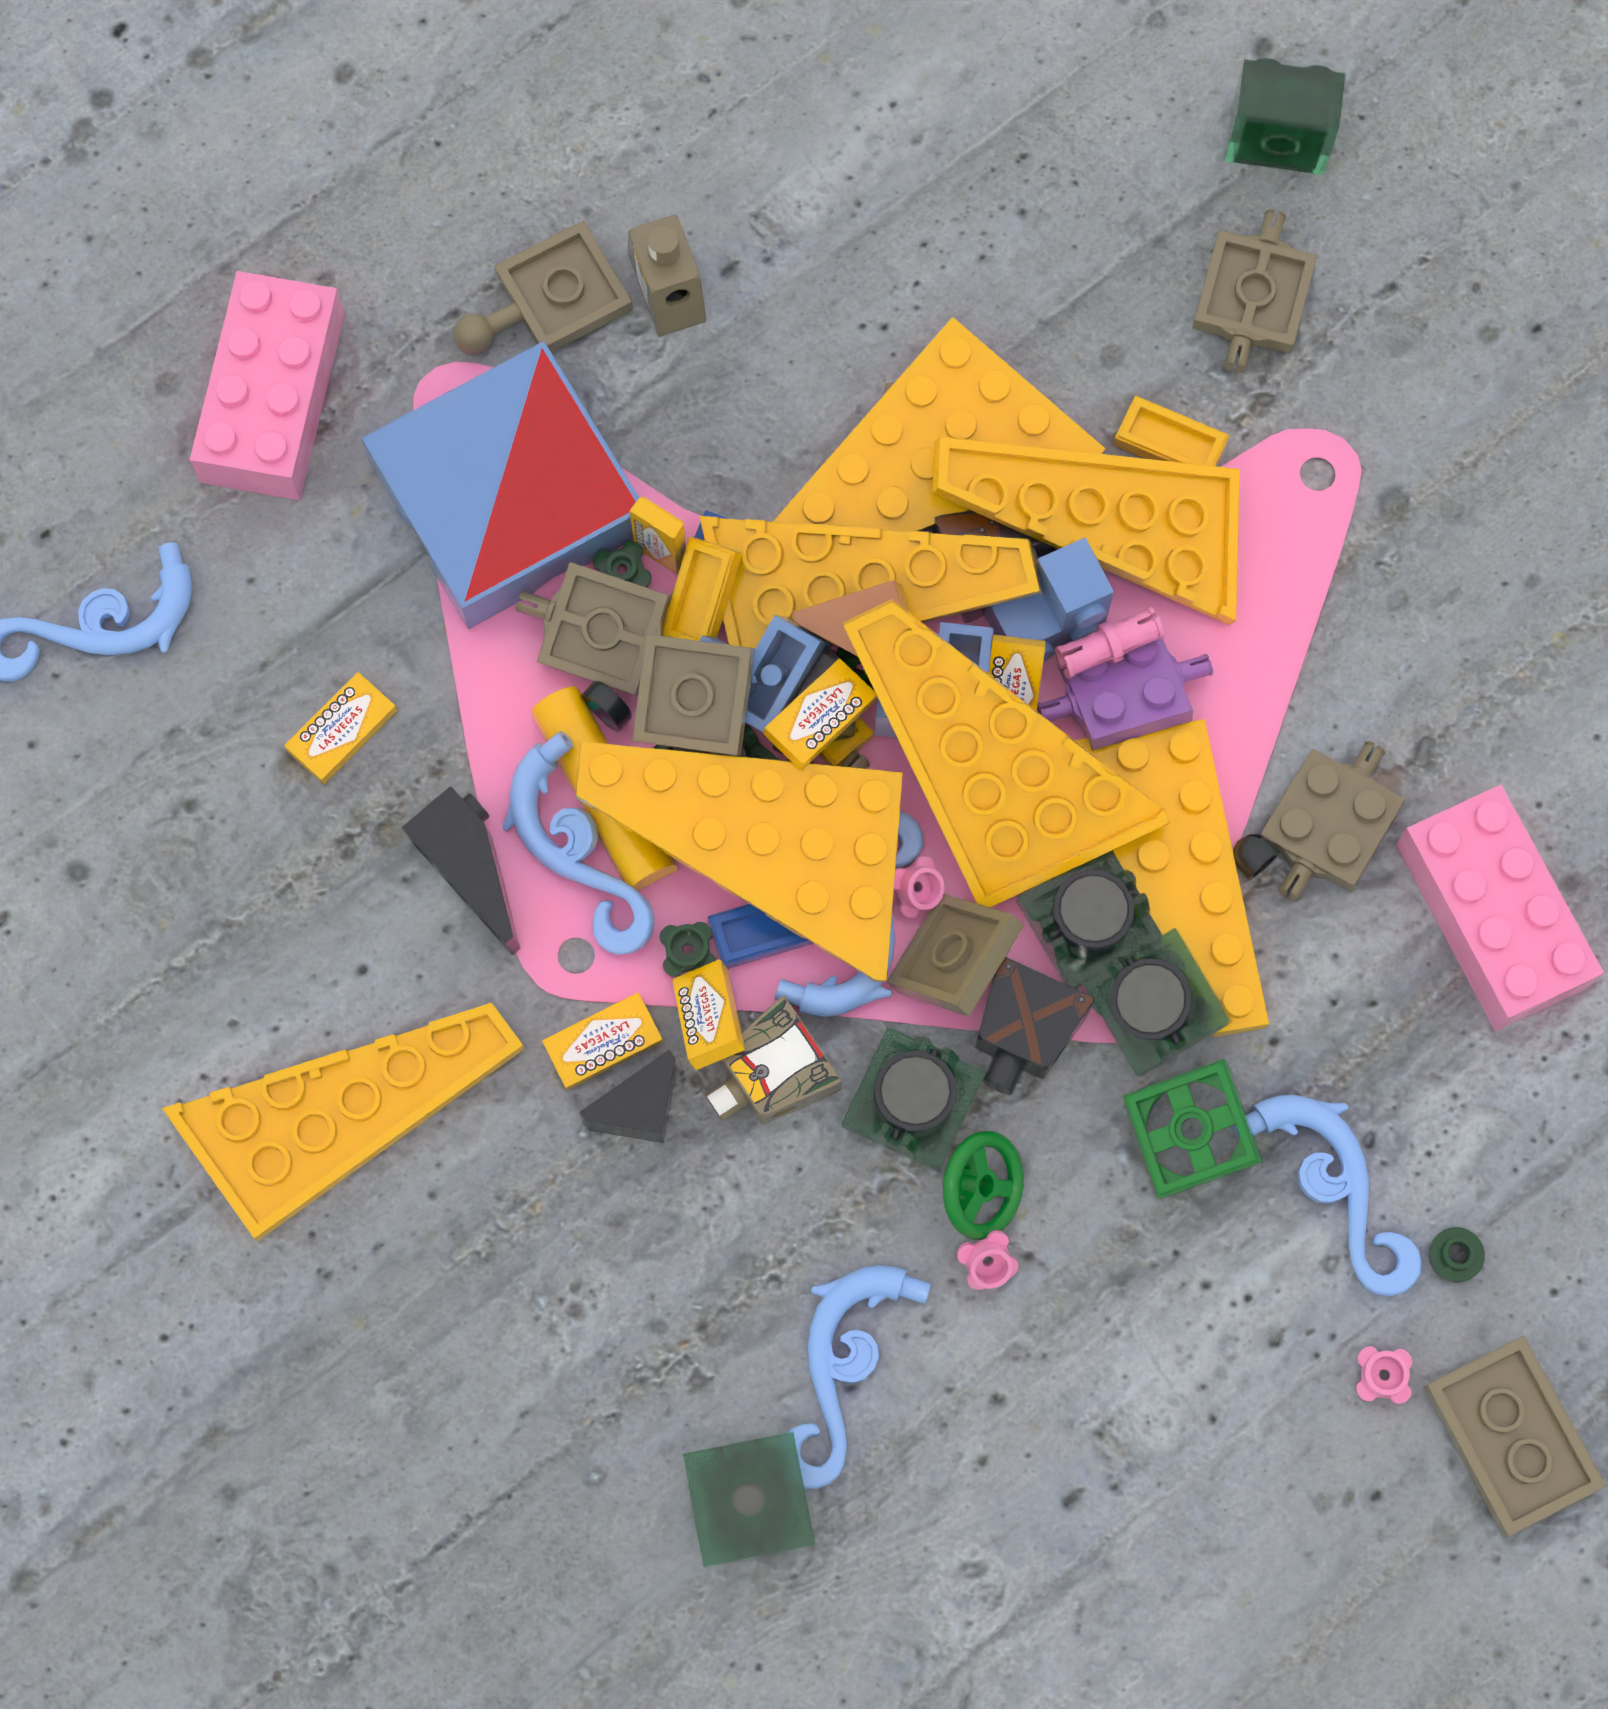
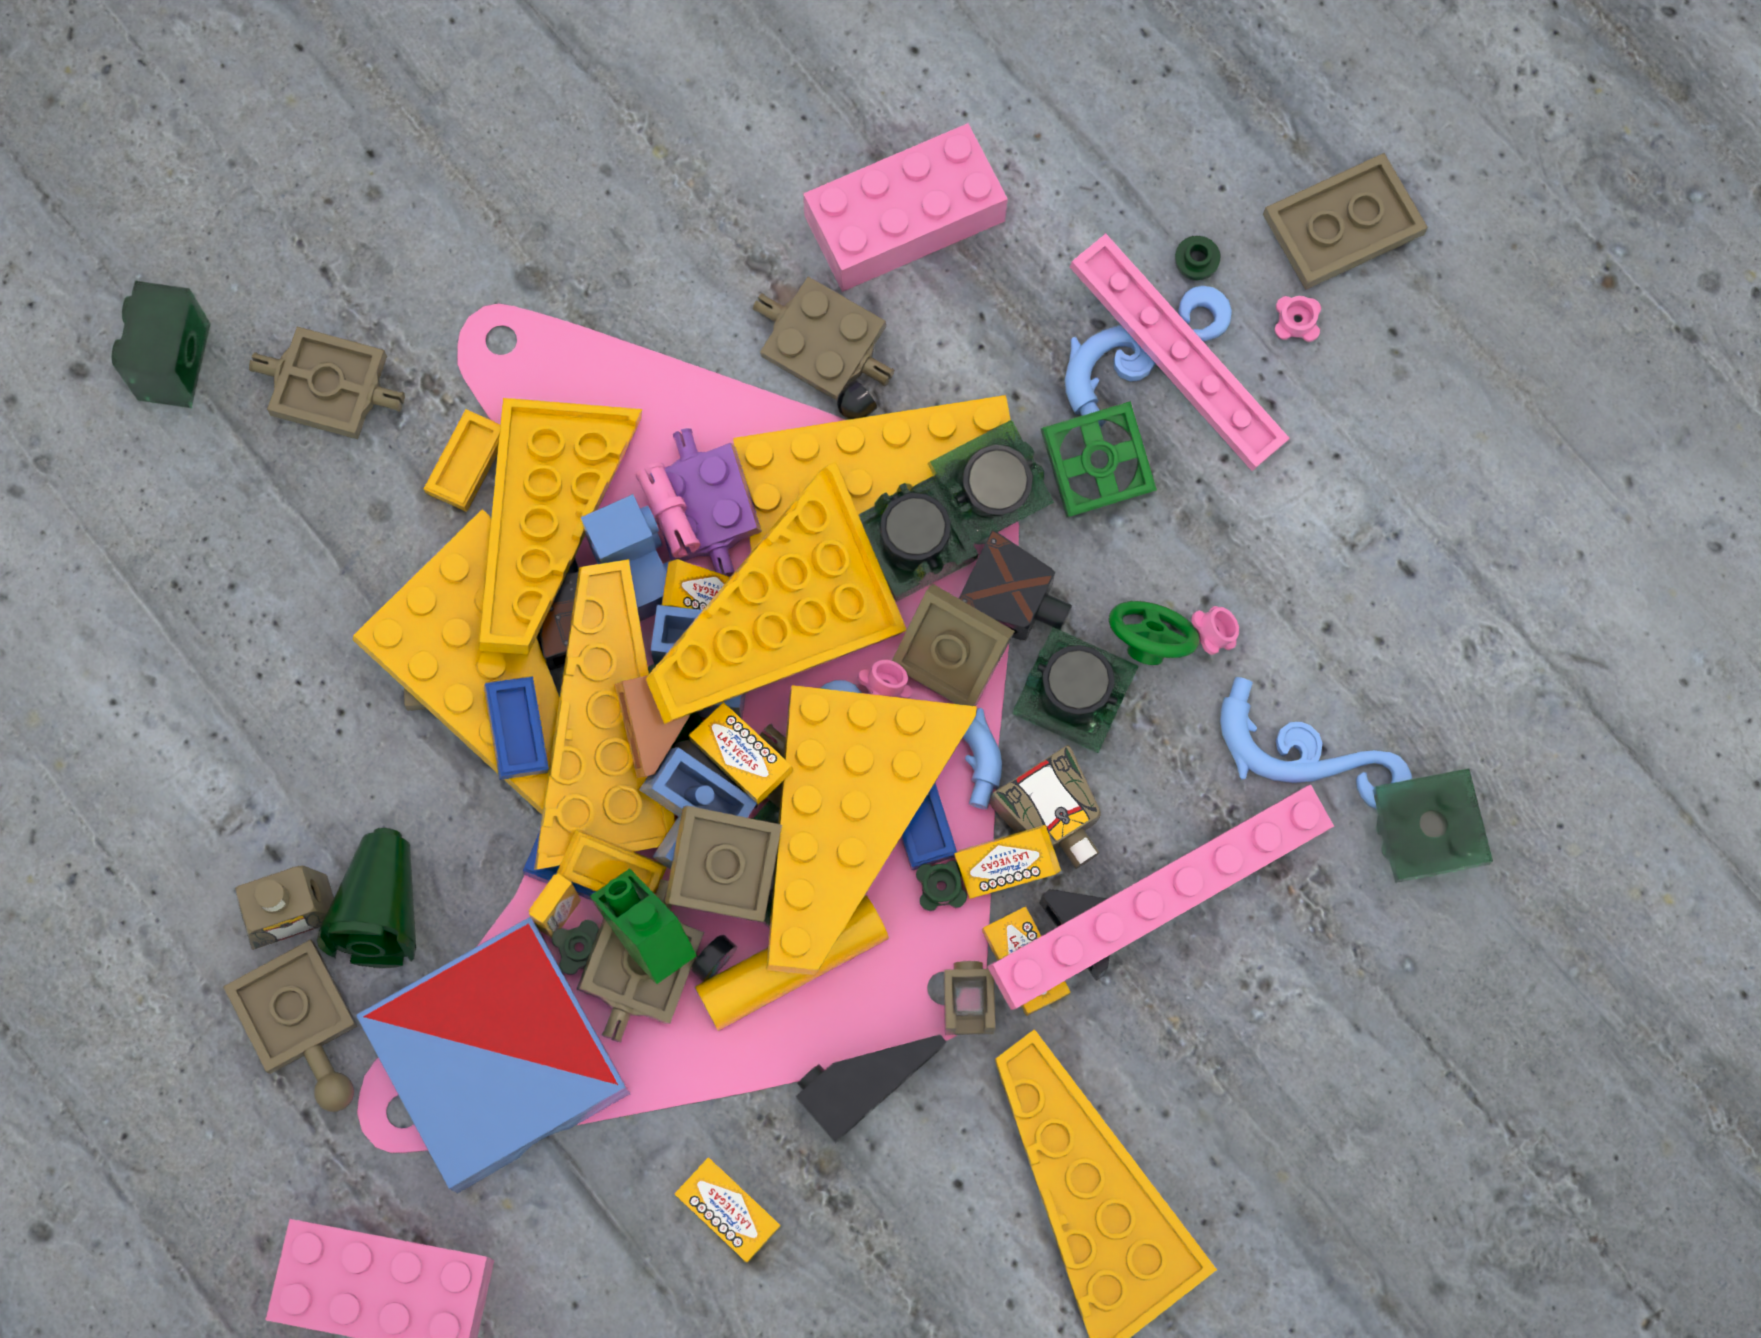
camera: 90 degrees left, 0 degrees up
light blue plant [502,731,654,955] -> none
none -> dark green cone [317,828,416,968]
none -> blue tile [484,676,549,780]
none -> green slope [590,868,697,984]
none -> dark tan window [943,961,996,1035]
none -> bright pink plate [987,784,1334,1010]
none -> bright pink plate [1069,234,1290,471]

